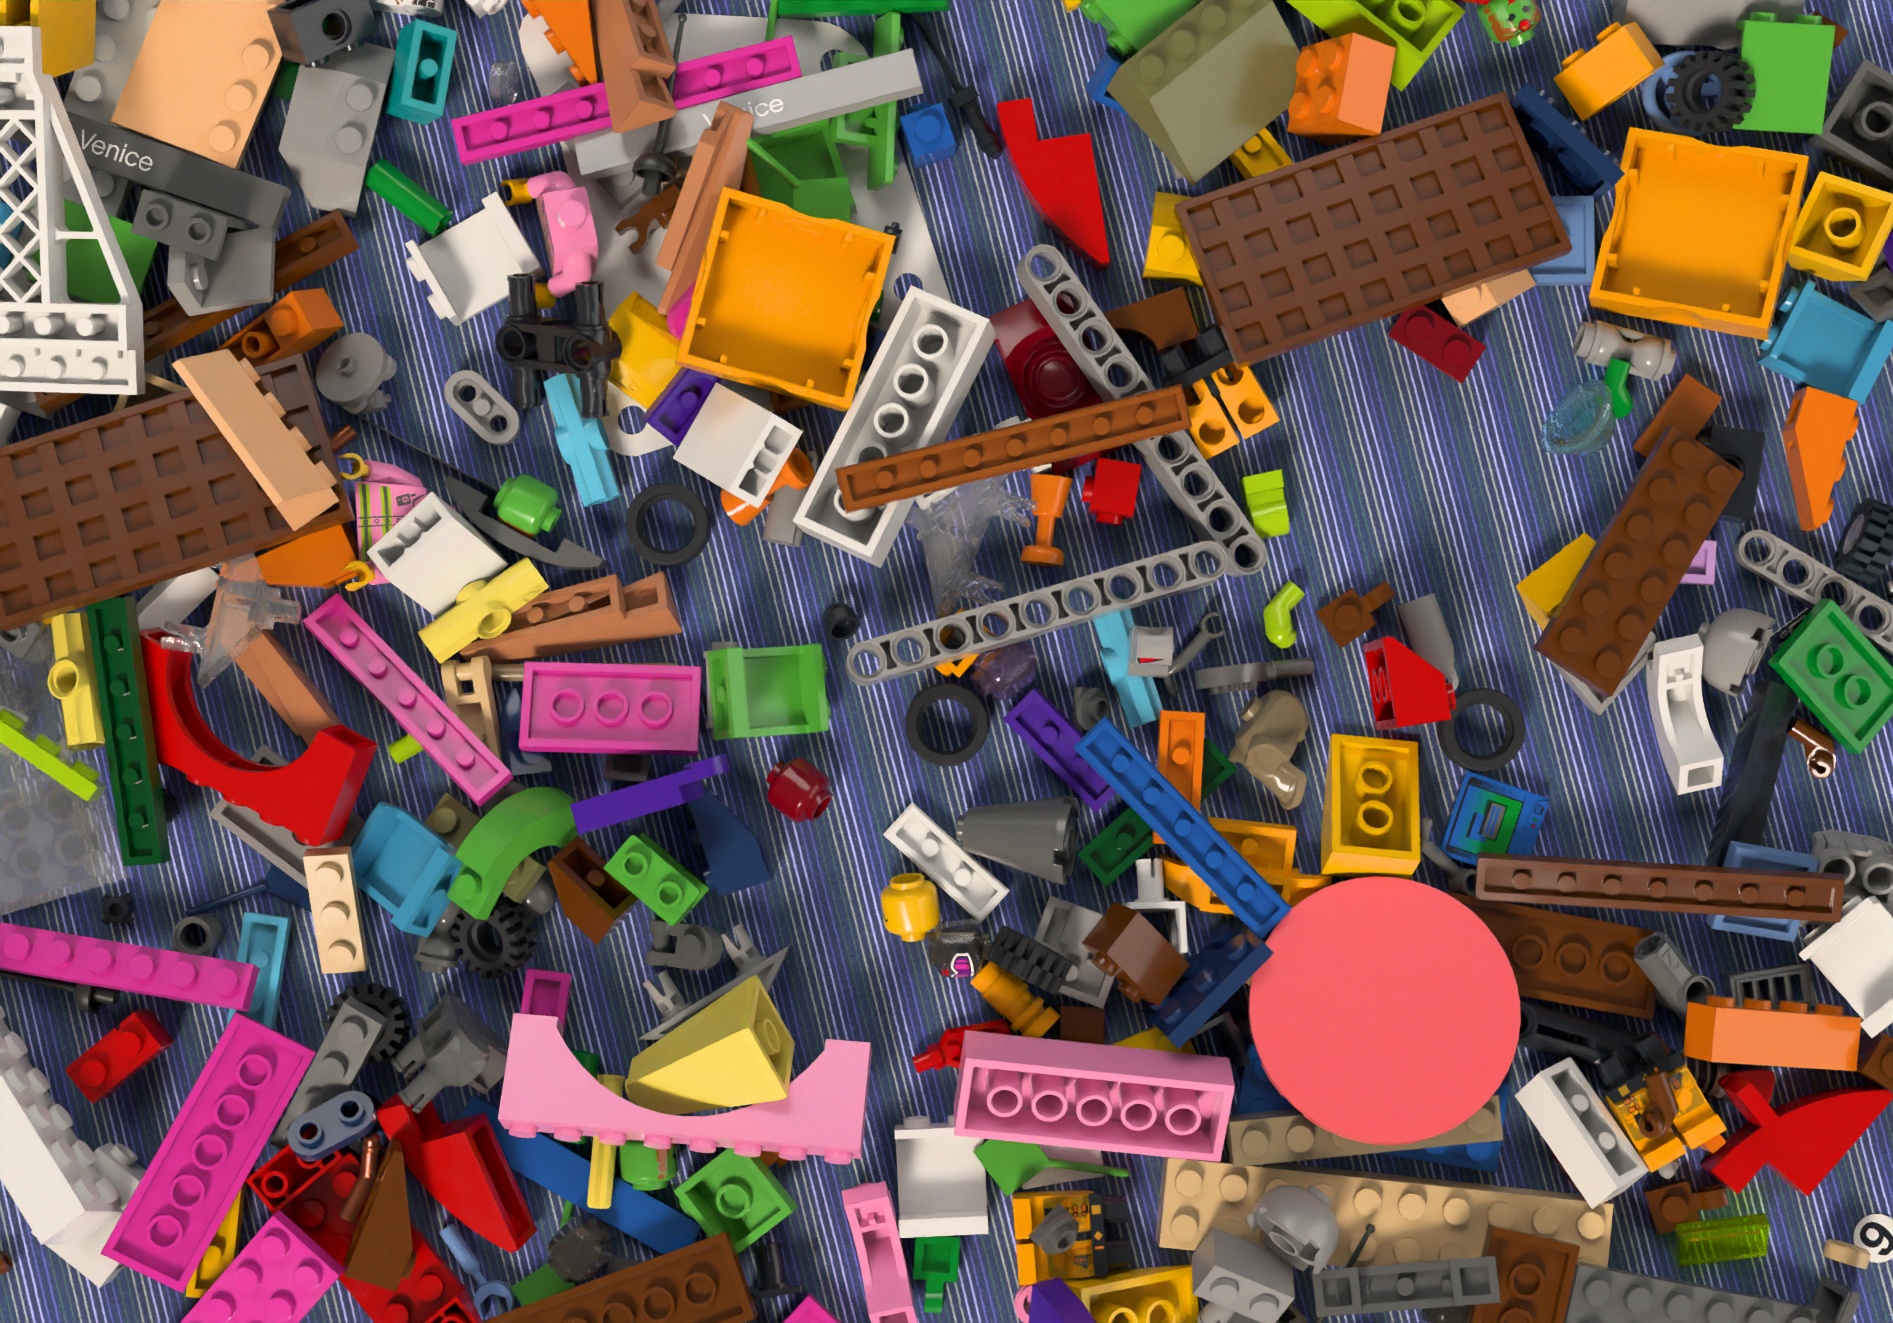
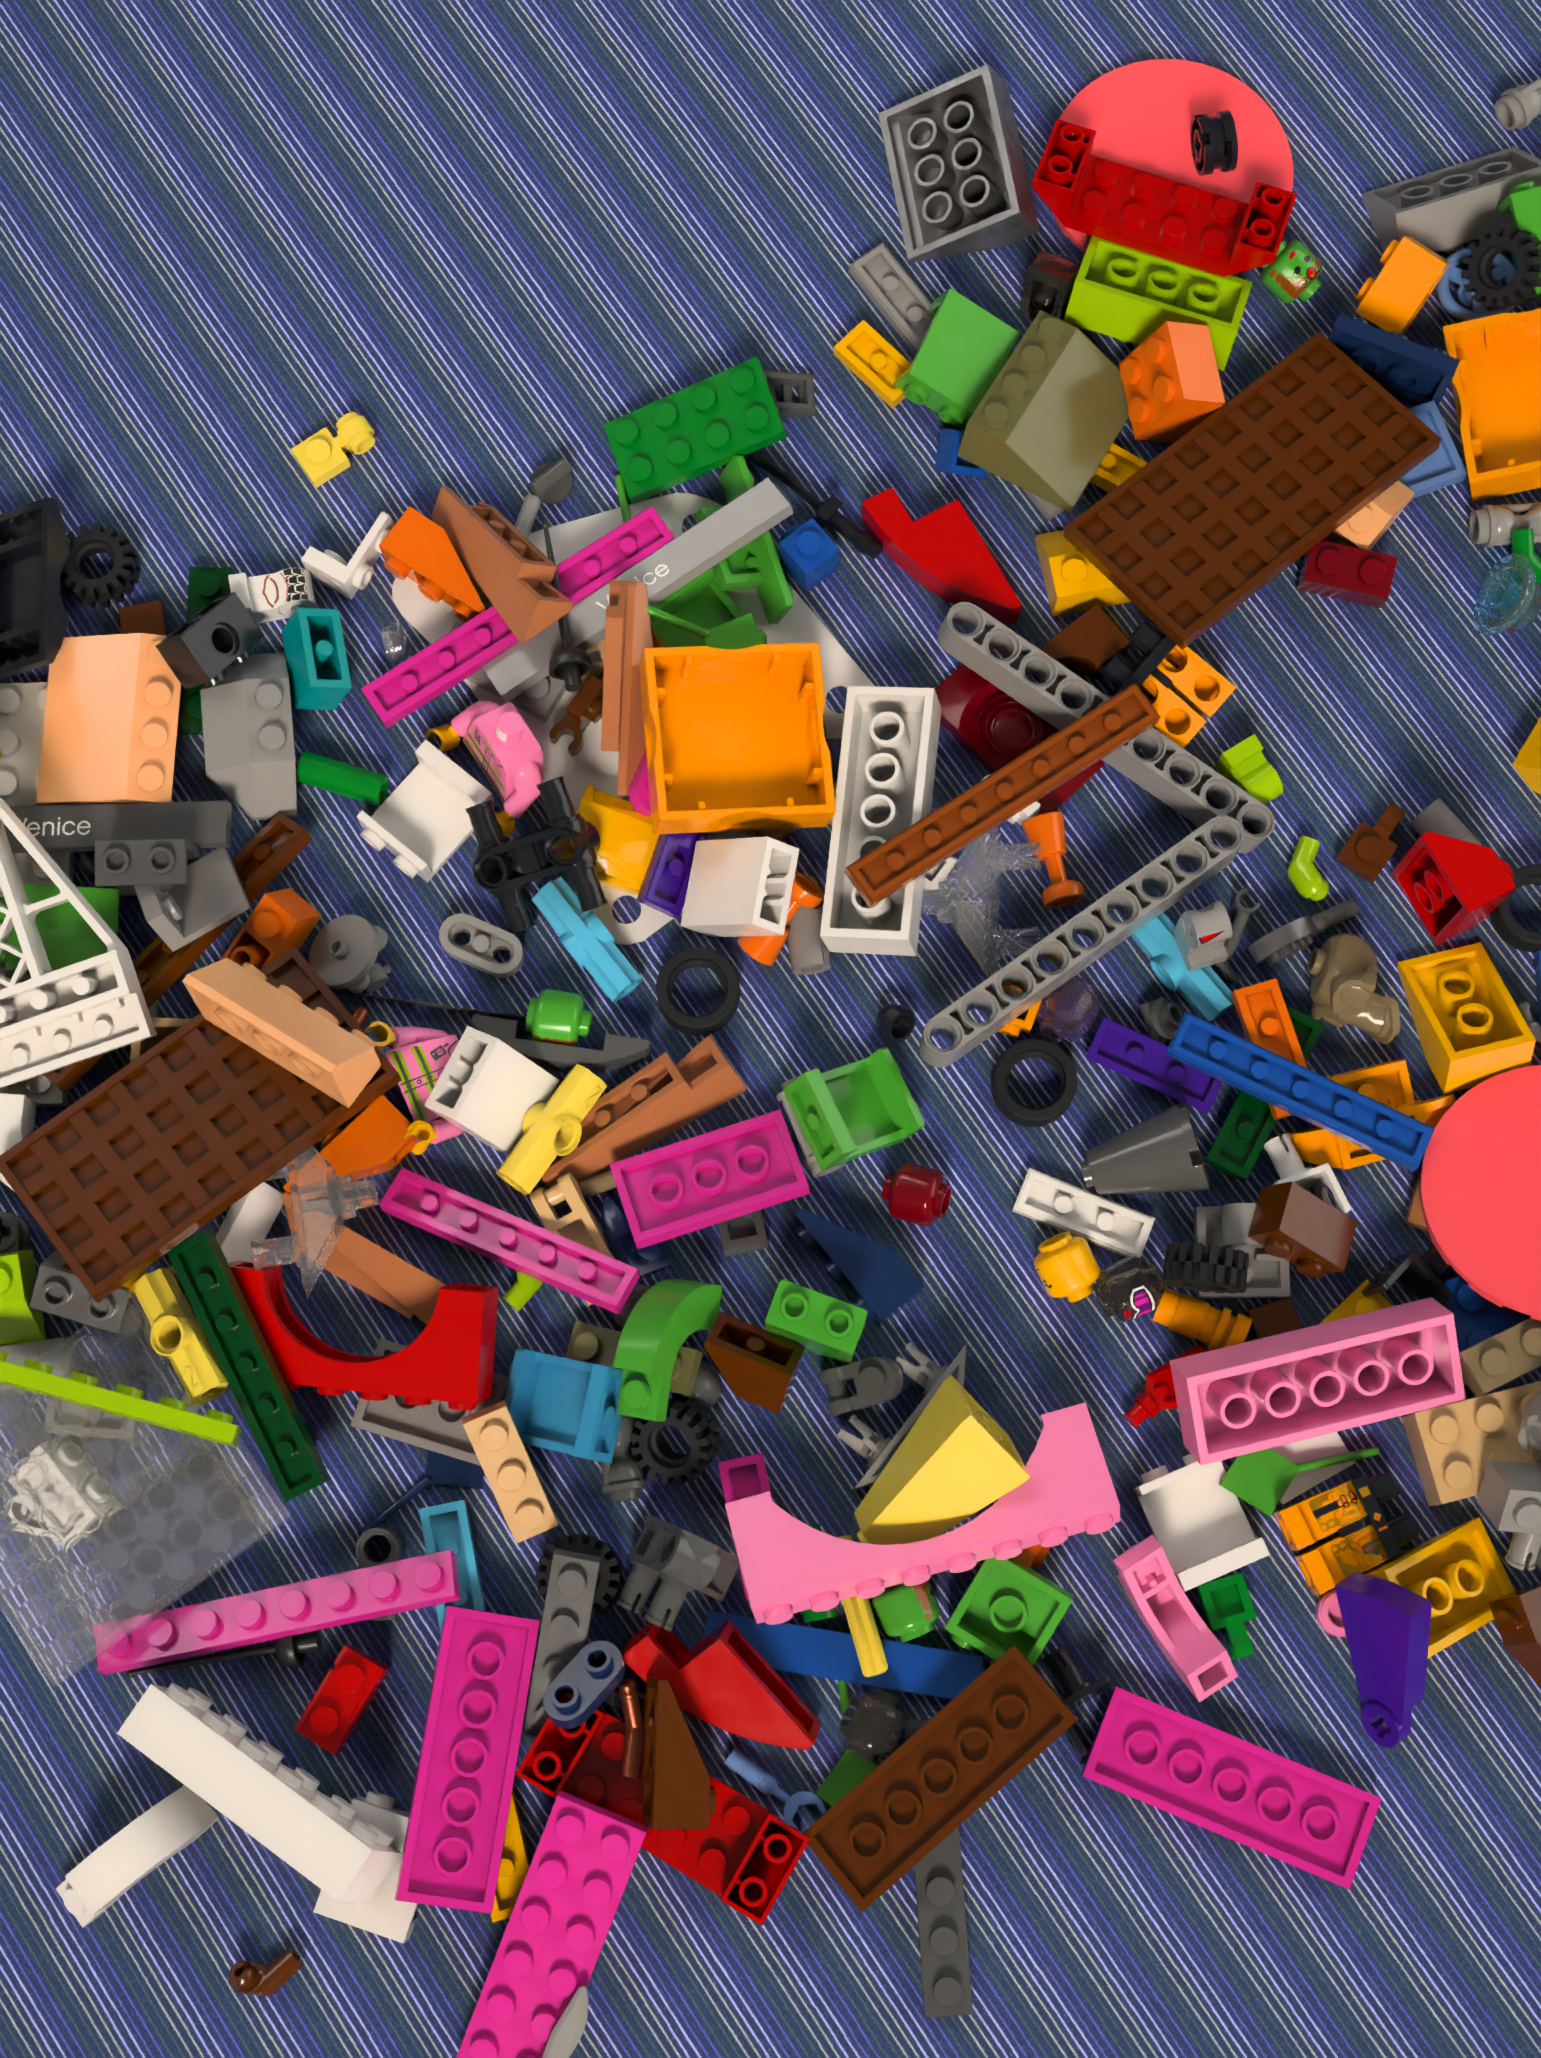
camera: 20 degrees left, 10 degrees down
black piece [101,893,134,926] -> none
dark purple piece [570,753,731,835] -> none
dark grey plate [1028,1203,1079,1255] -> none
red brick [1081,457,1142,526] -> none
dark blue plate [1141,918,1274,1049] -> none

